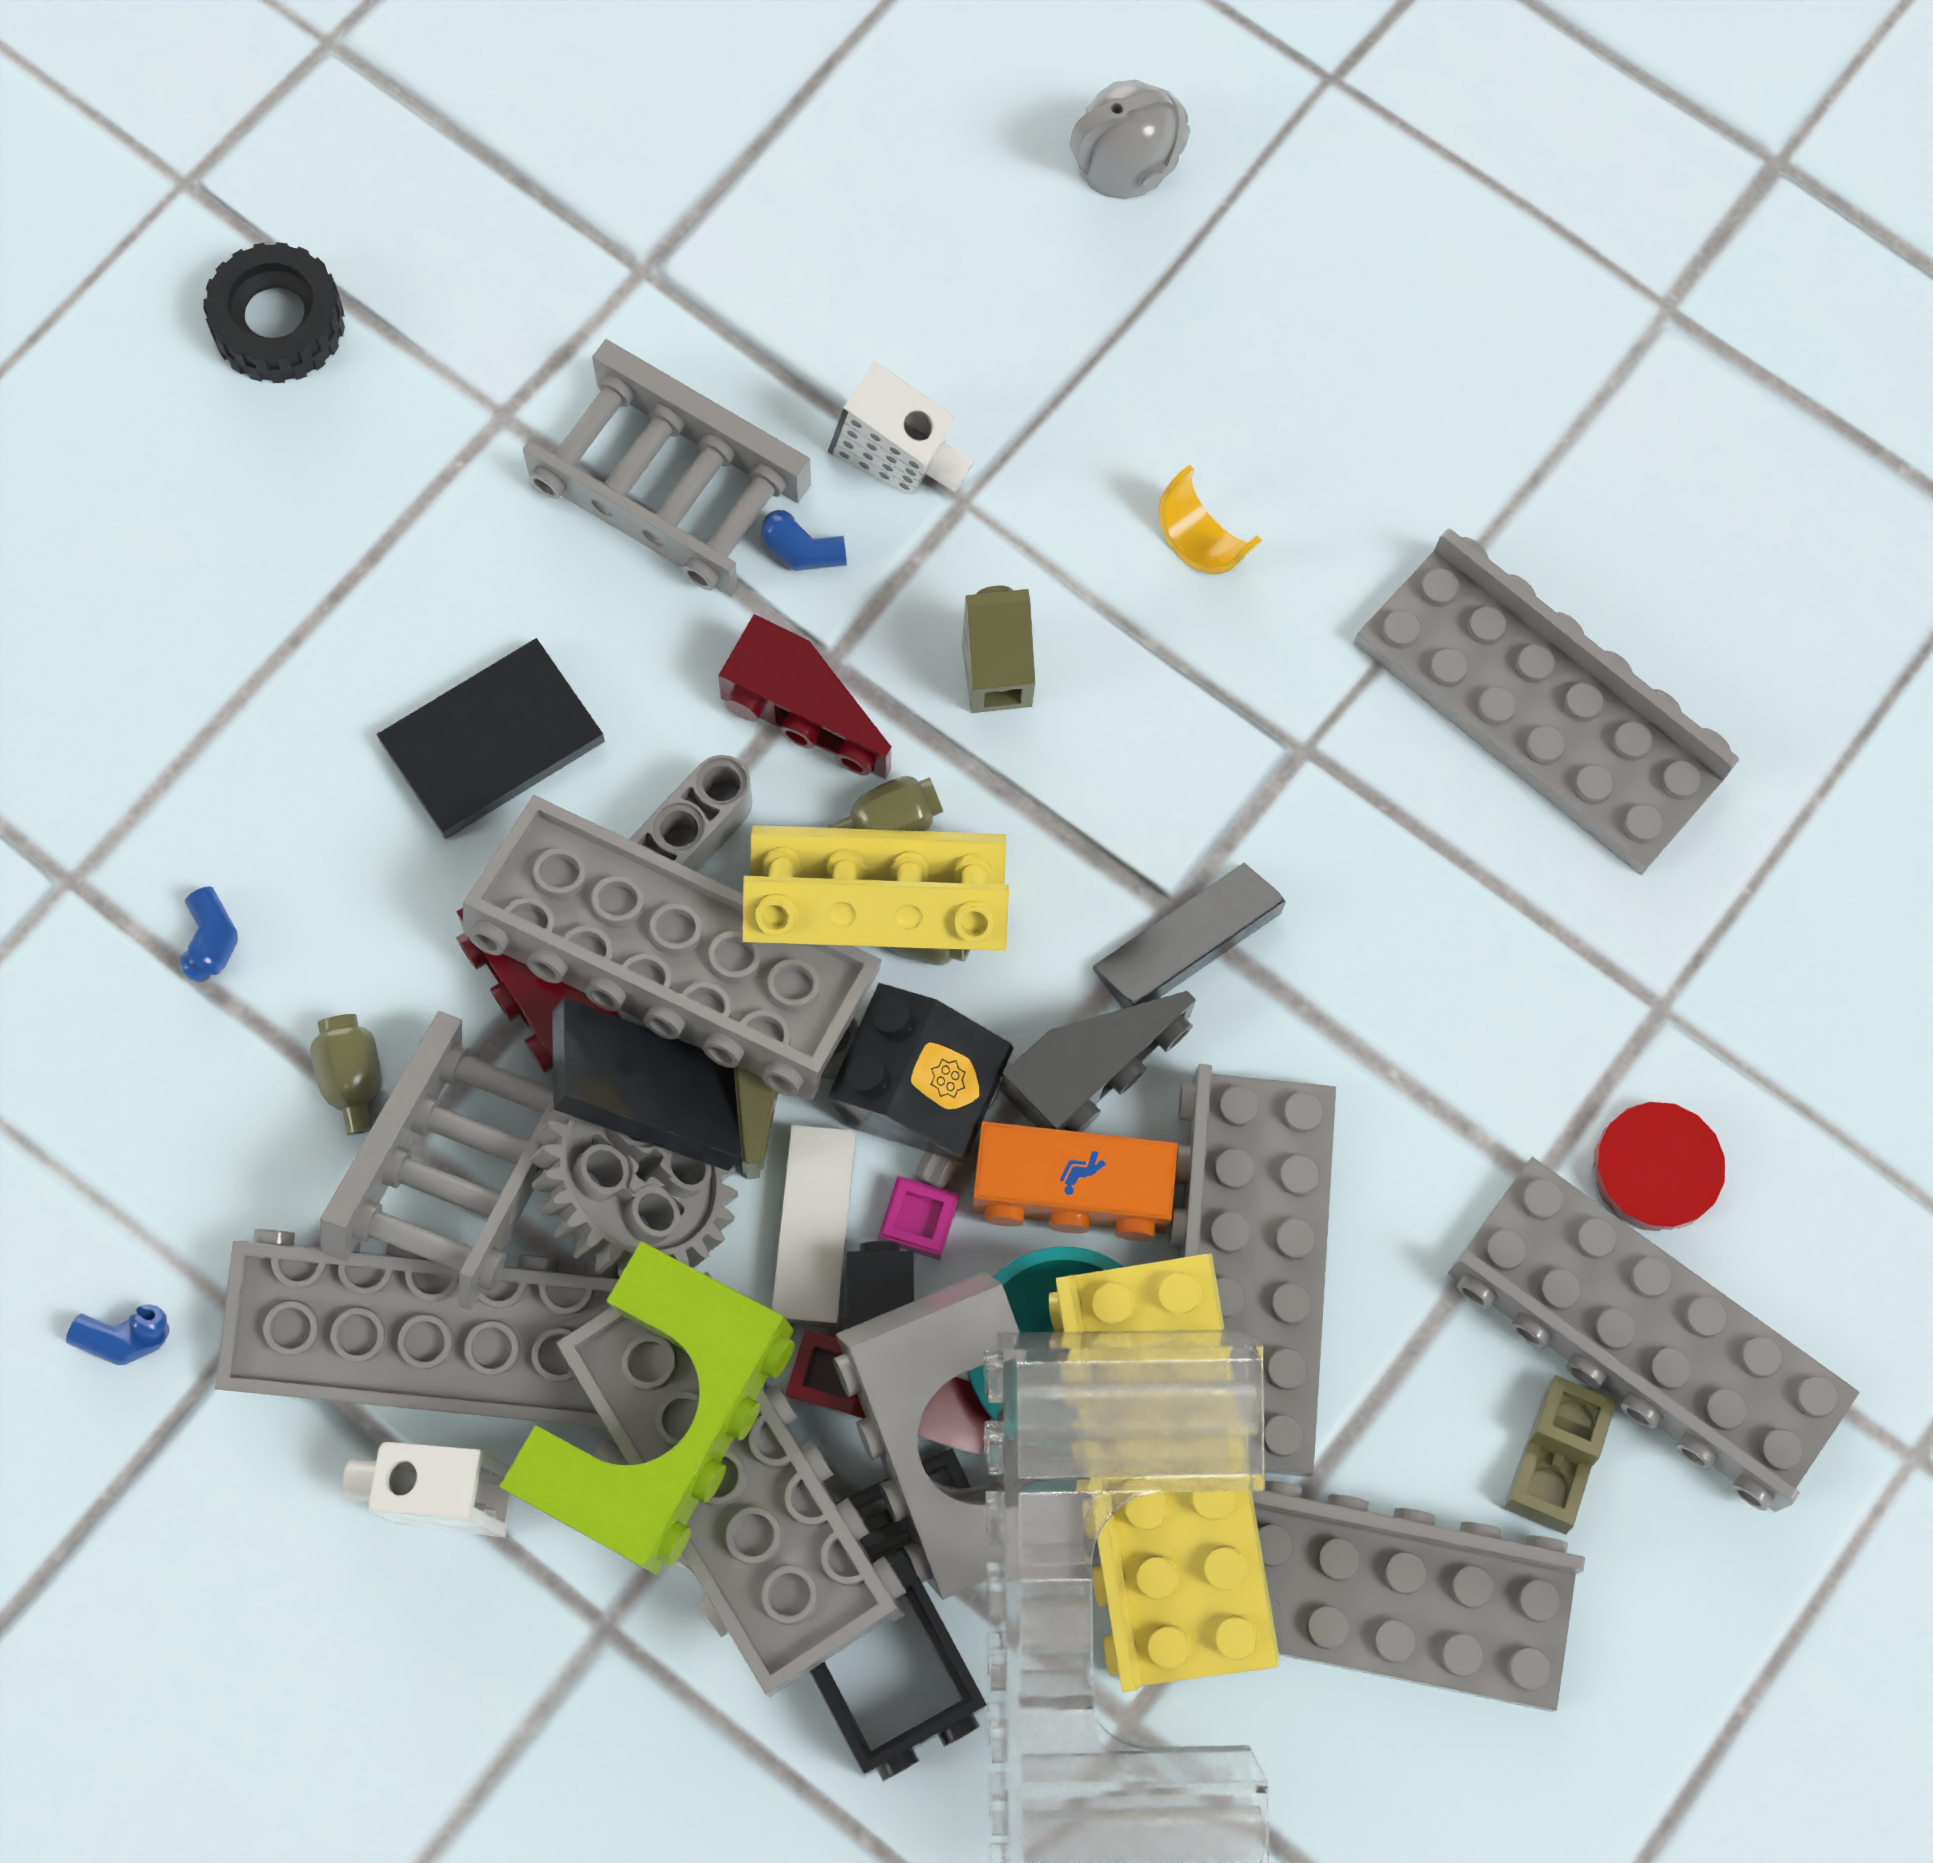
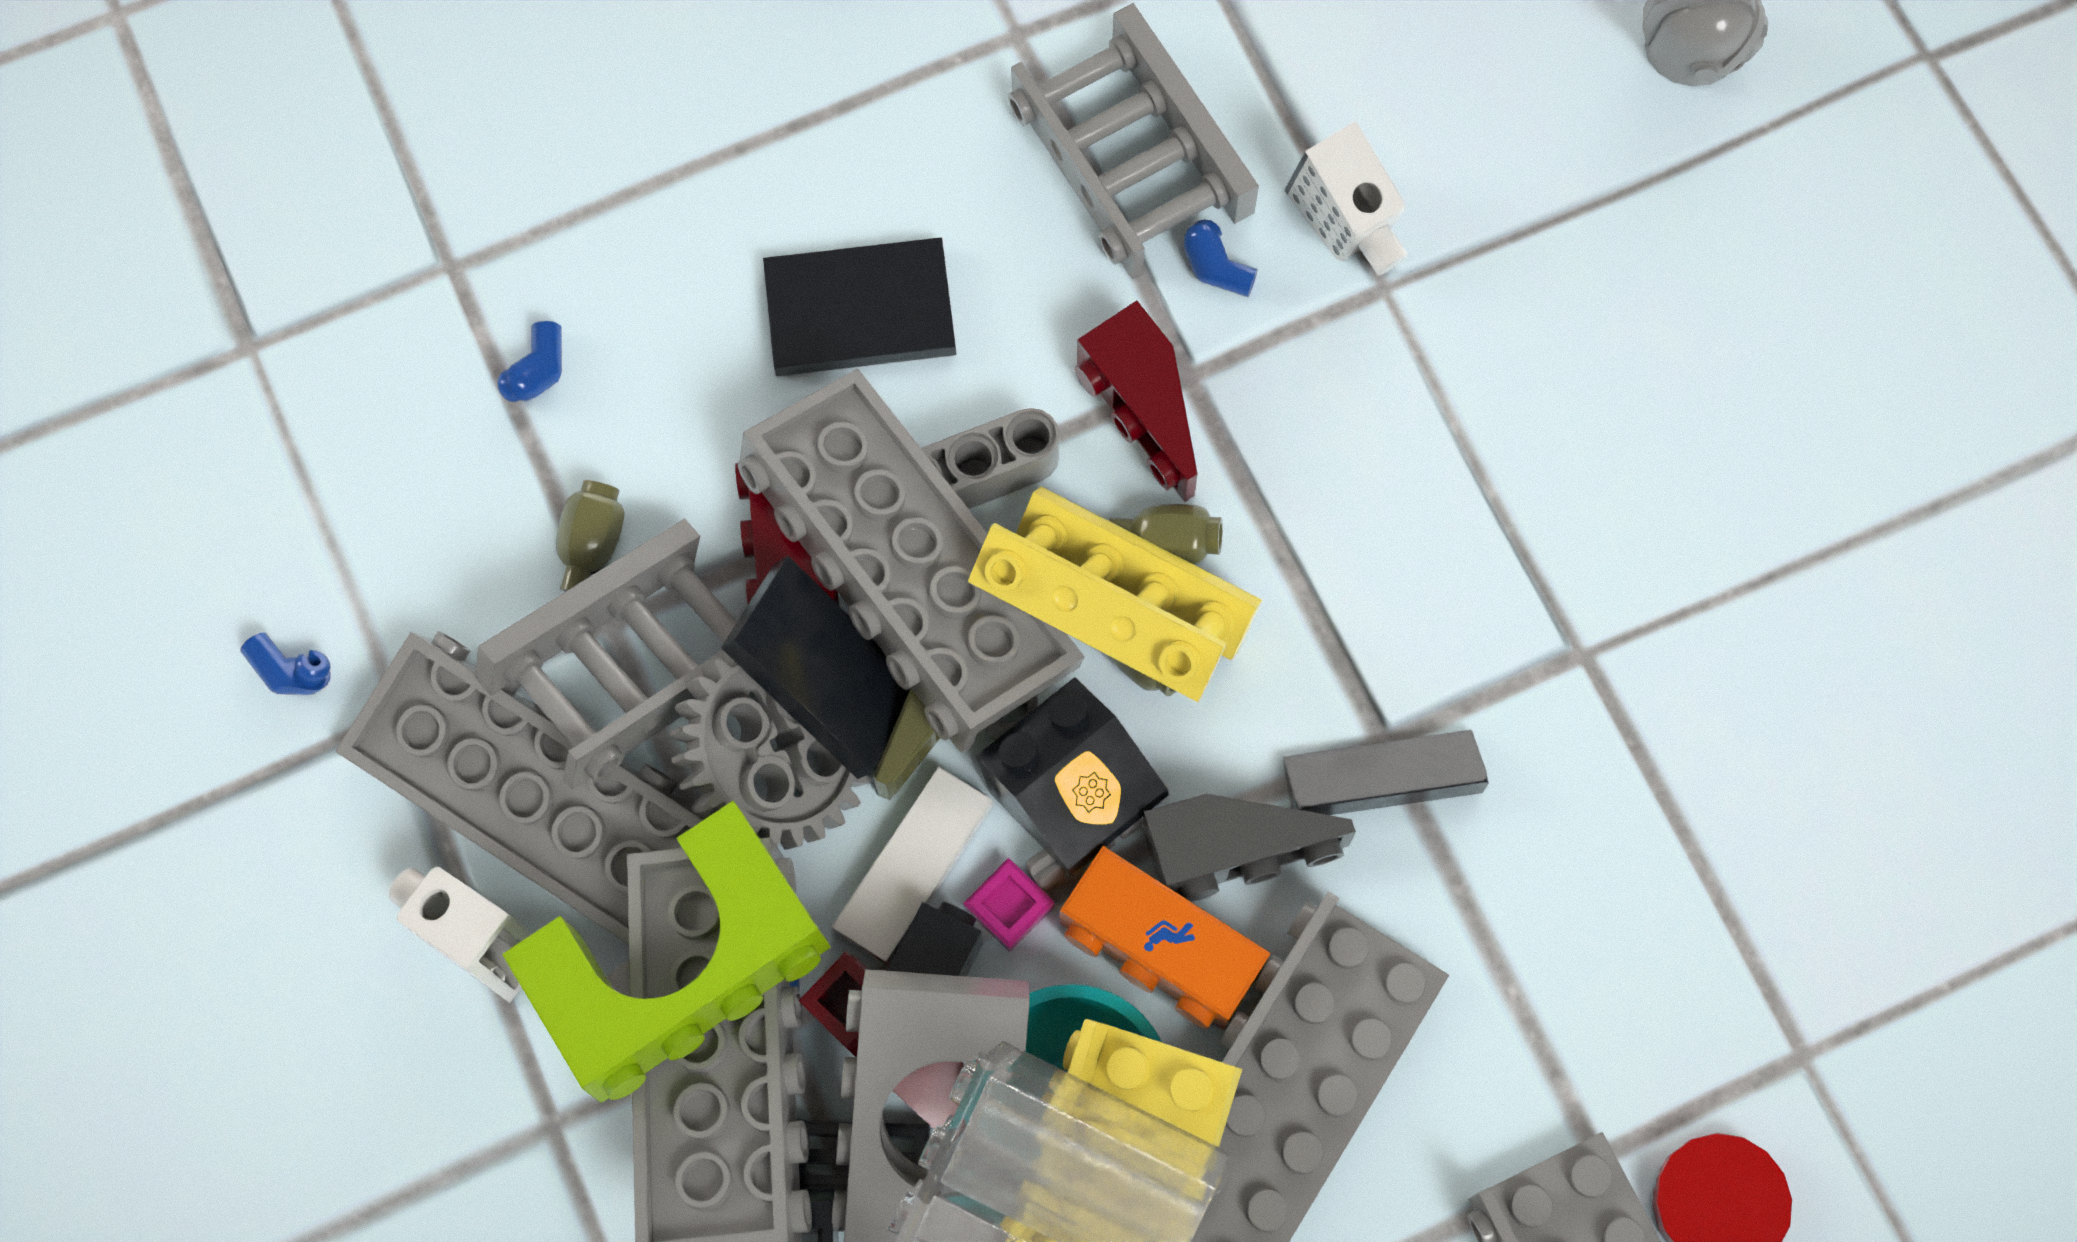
camera: 35 degrees right, 0 degrees up
olive slope [962,585,1035,713] -> none
yellow helmet [1158,465,1262,574] -> none
light grey bracket [1354,528,1739,875] -> none

